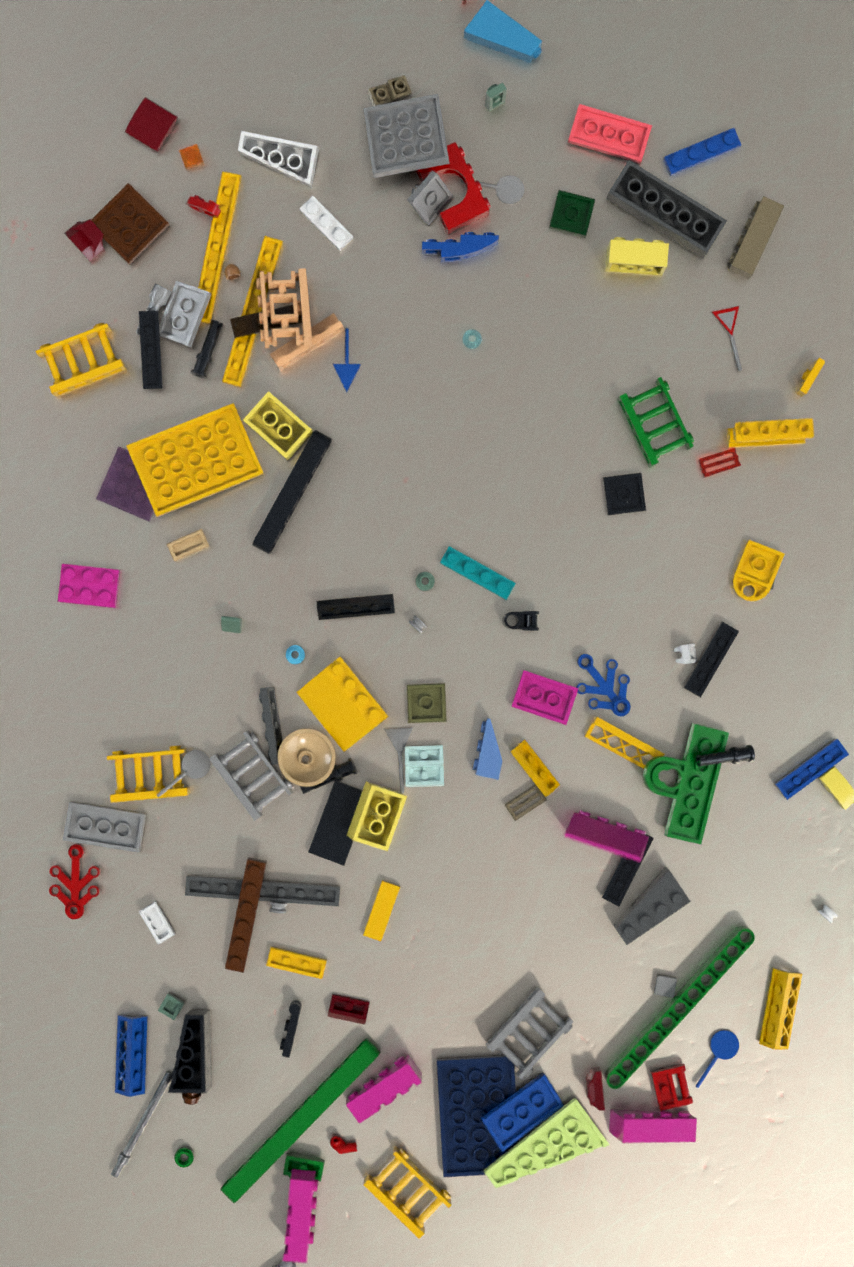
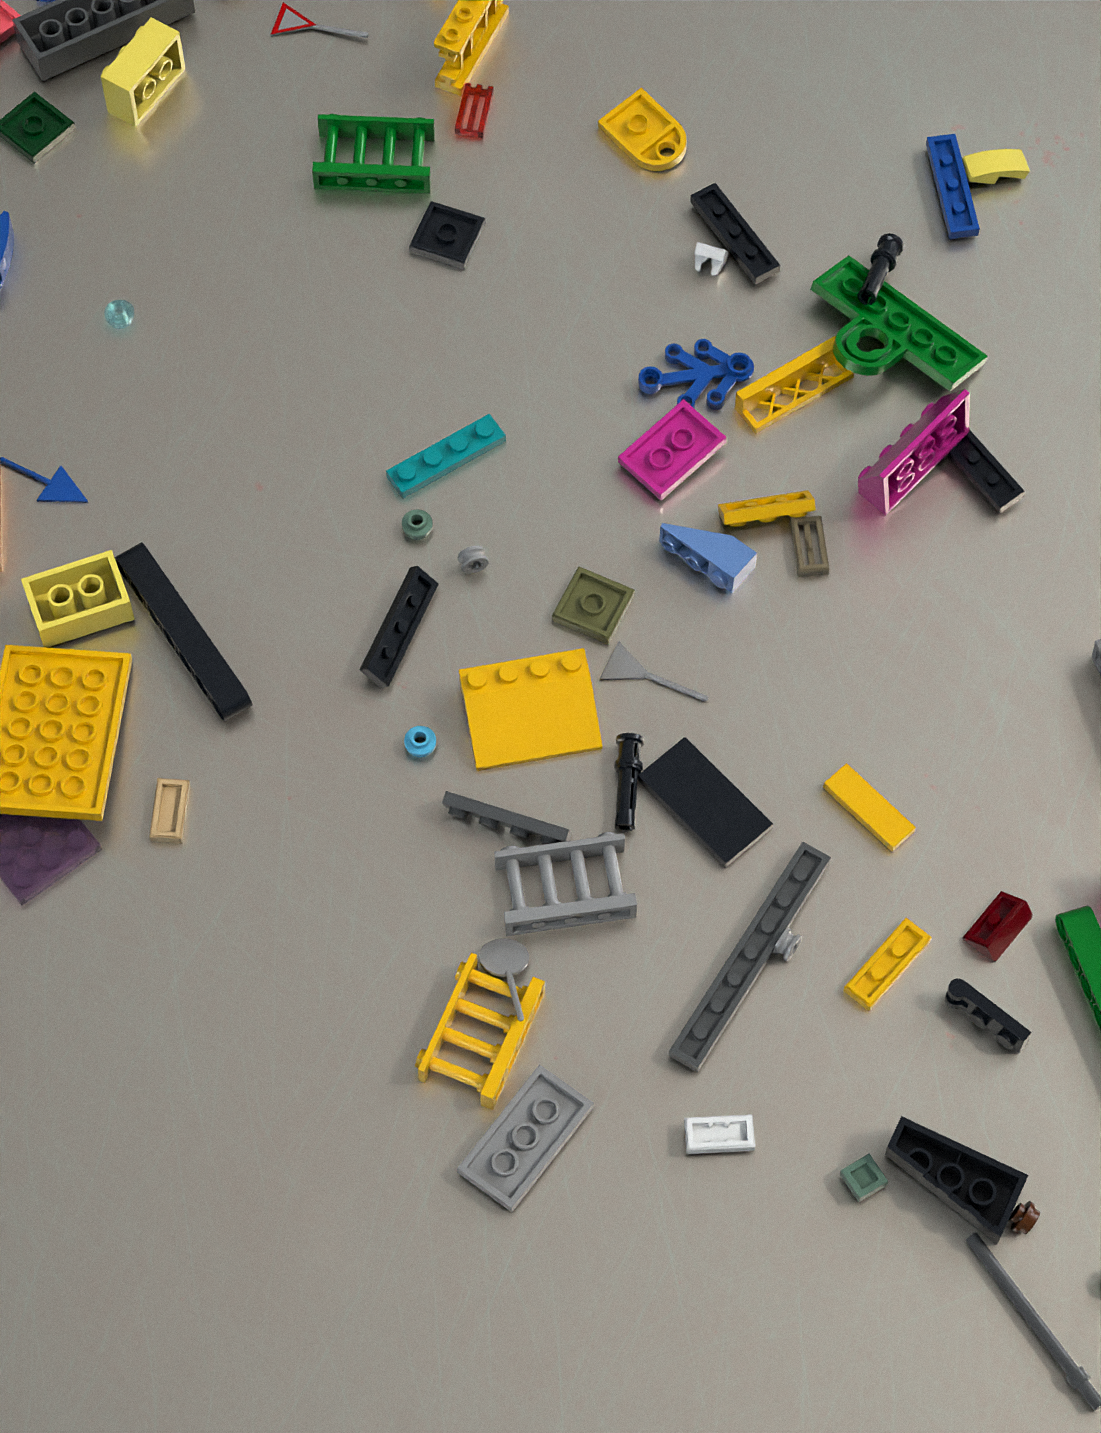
camera: 65 degrees left, 25 degrees down
red plant [49,844,101,919] -> none
dark pink plate [58,564,120,608] -> none
blue fence [115,1015,147,1097] -> none
sand green slope [221,616,243,633] -> none
reddish brown plate [225,857,267,973] -> none
tan dish [277,729,336,787] -> none
light yellow brick [347,781,407,851] -> none
light aqua slope [405,745,444,787] -> none
black piece [502,611,539,631] -> none
dark grey wedge [614,867,691,945] -> none

